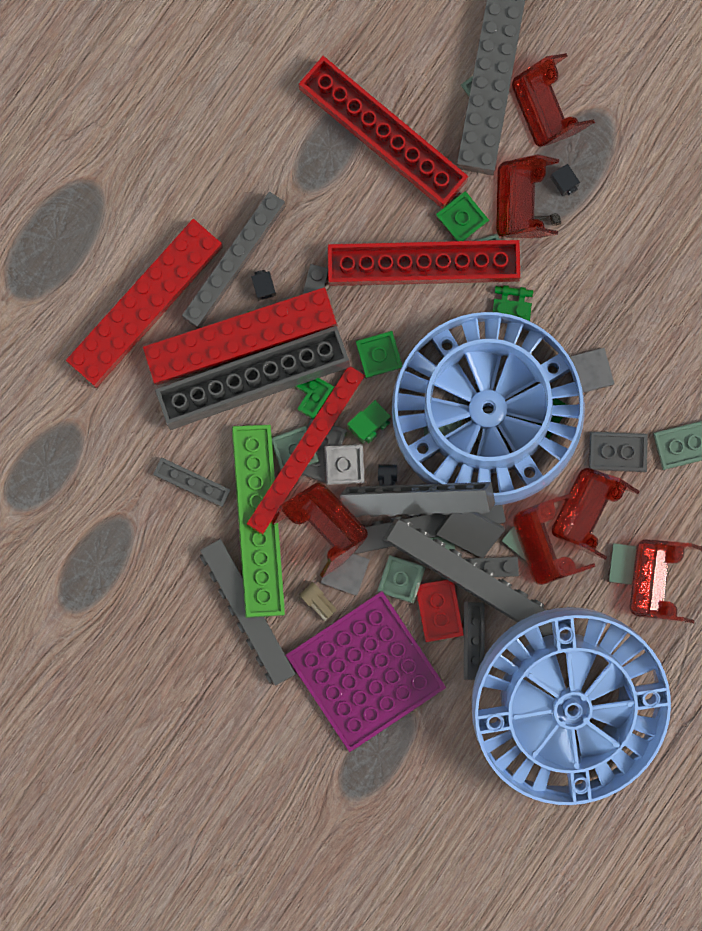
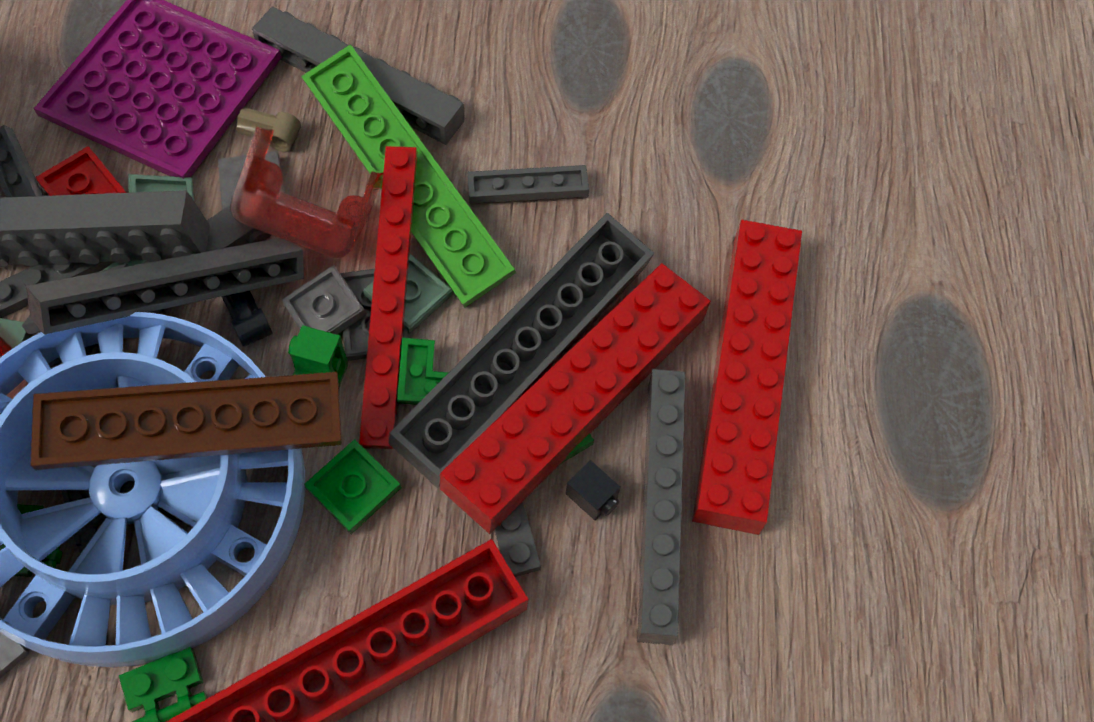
camera: 145 degrees right, 20 degrees down
none -> reddish brown plate [31,372,342,470]

